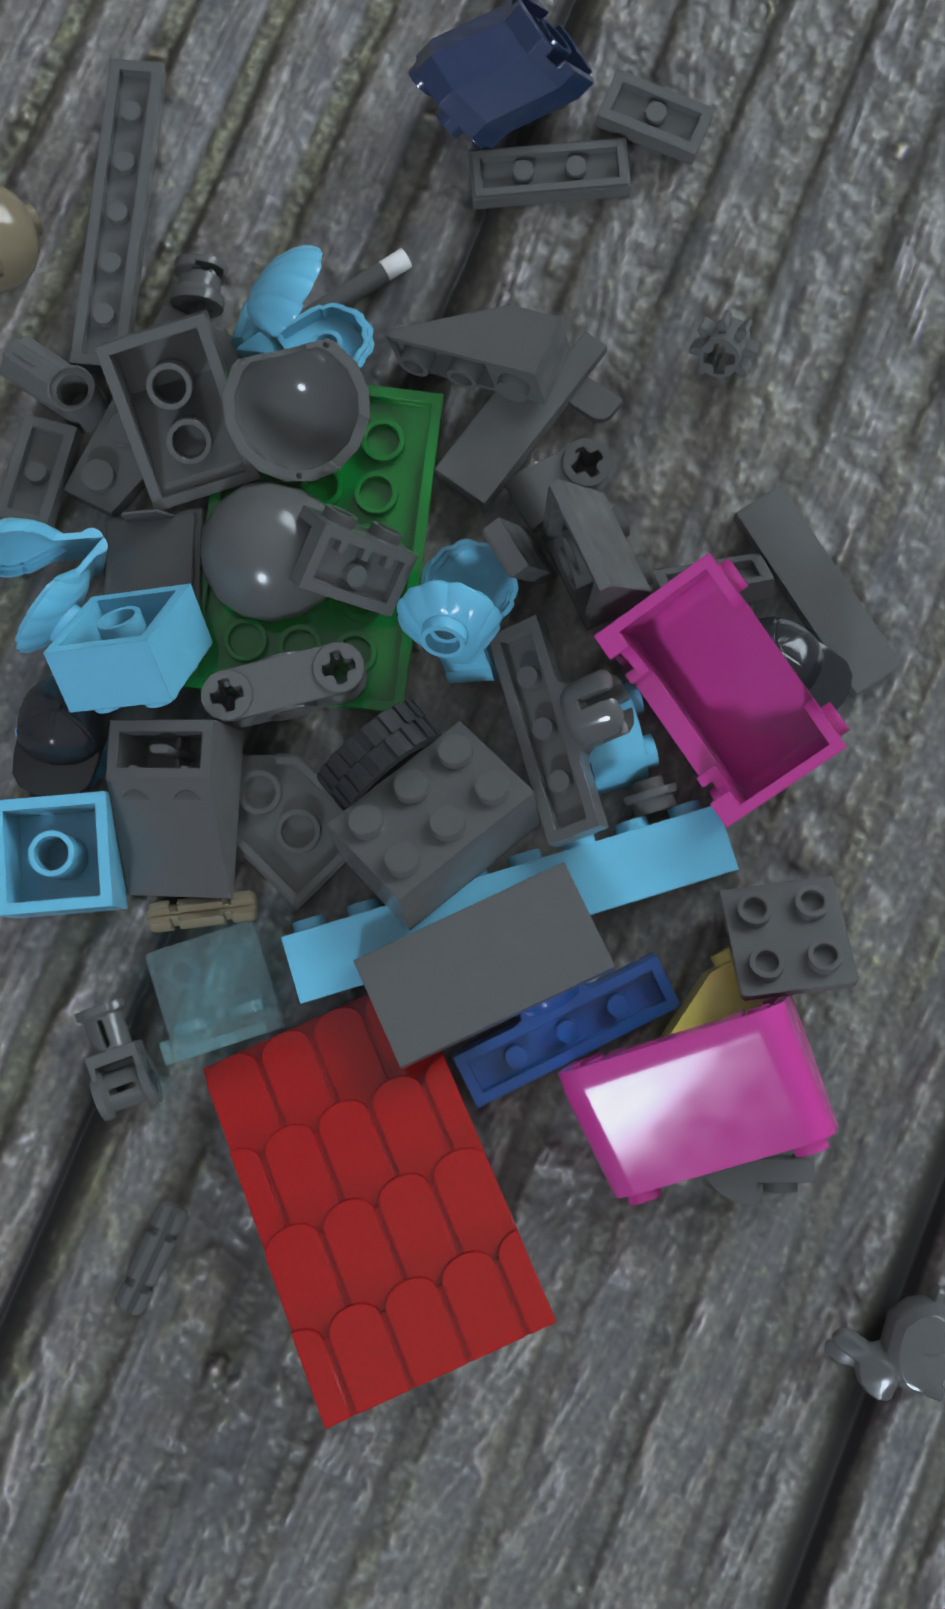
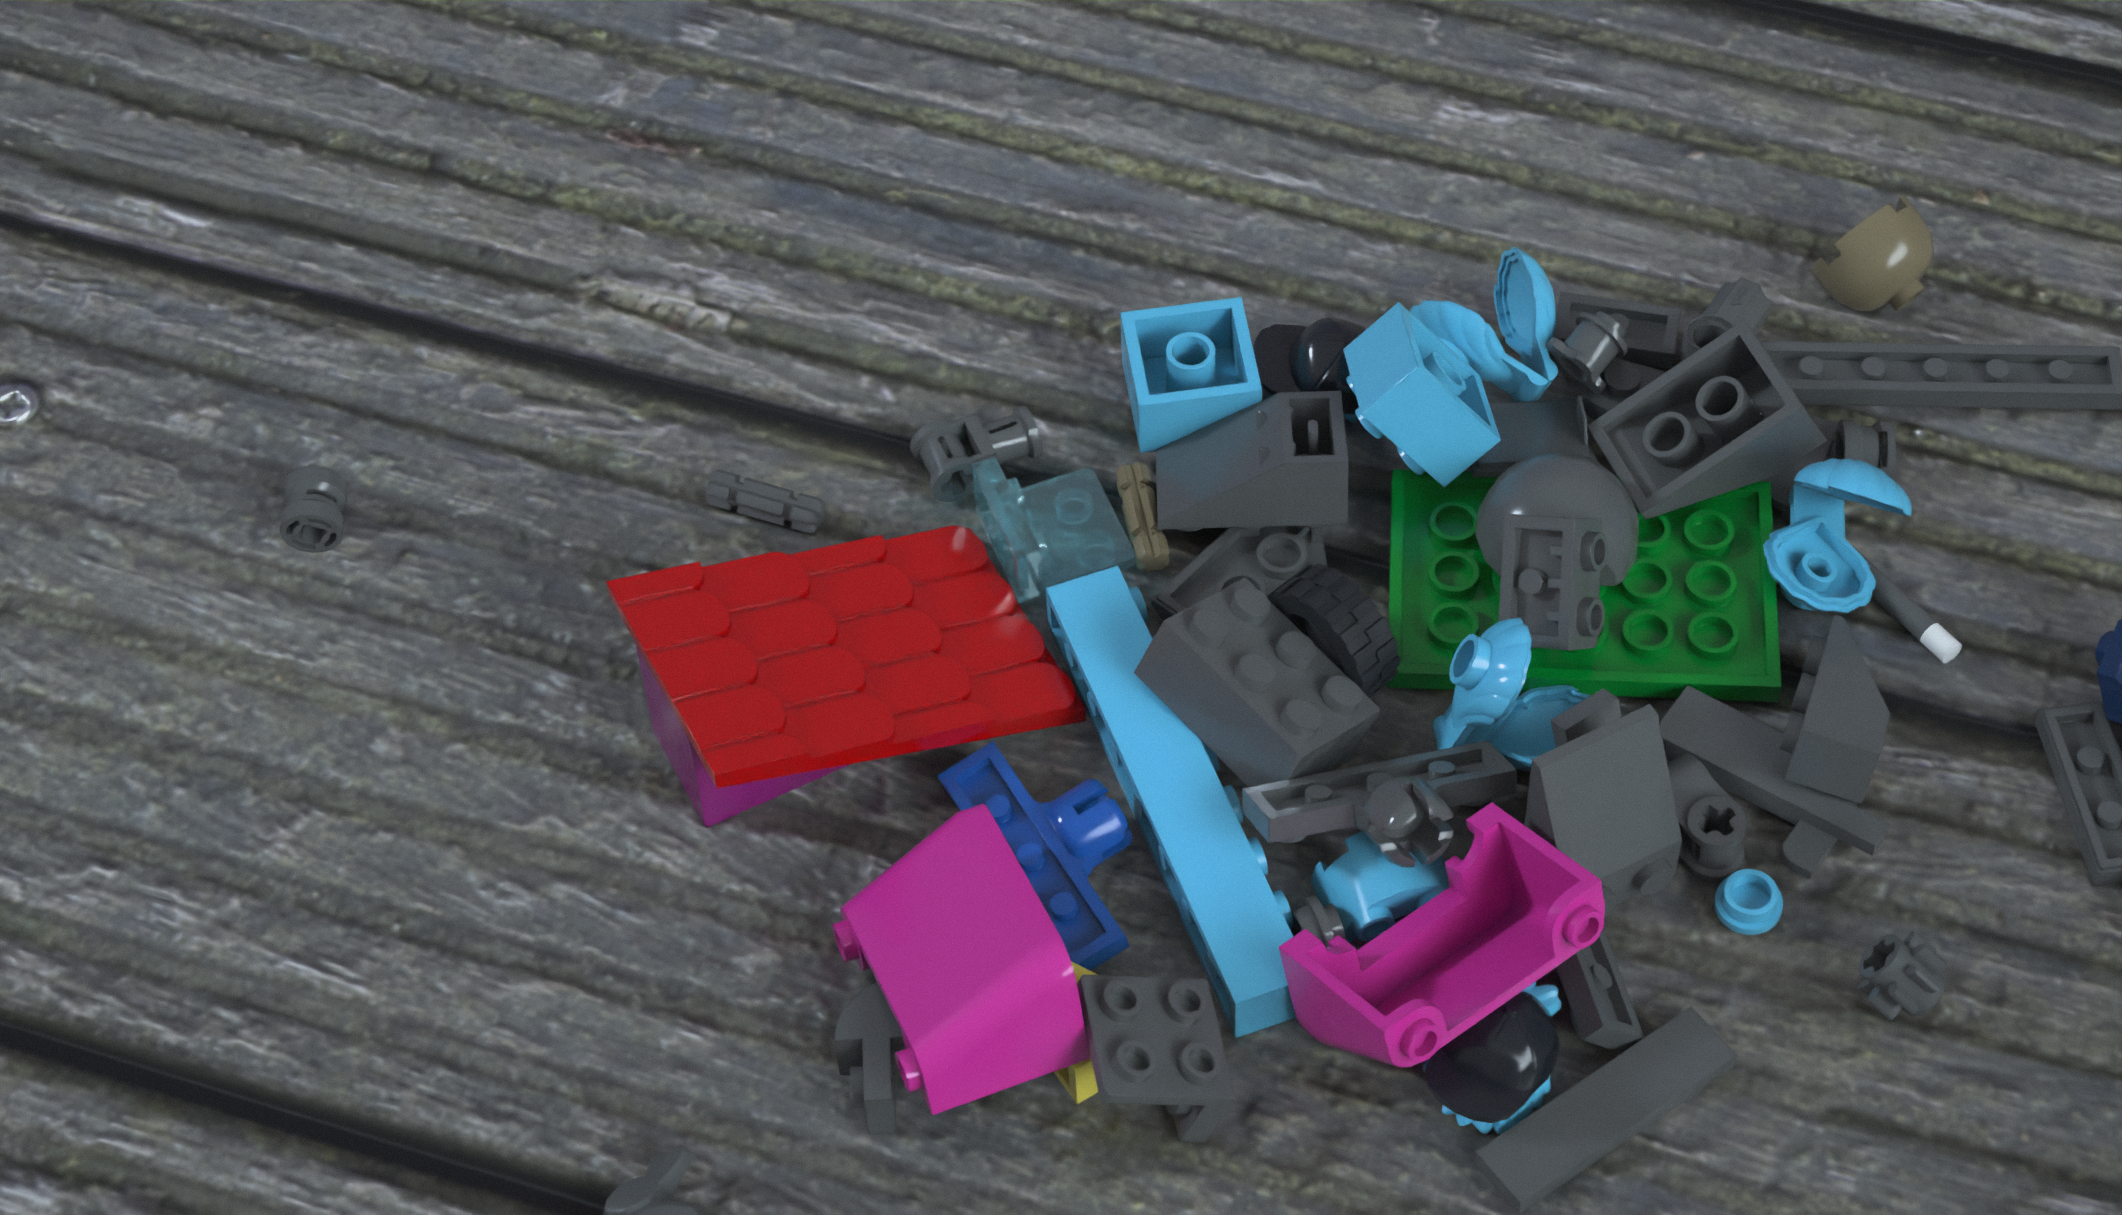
camera: 90 degrees right, 30 degrees down
dark grey piece [201,642,368,729] -> none
dark grey cylinder [223,338,370,481] -> none
dark grey tile [353,862,615,1069] -> none
none -> dark grey brick [1545,311,1628,394]
none -> medium azure plate [1714,869,1783,935]

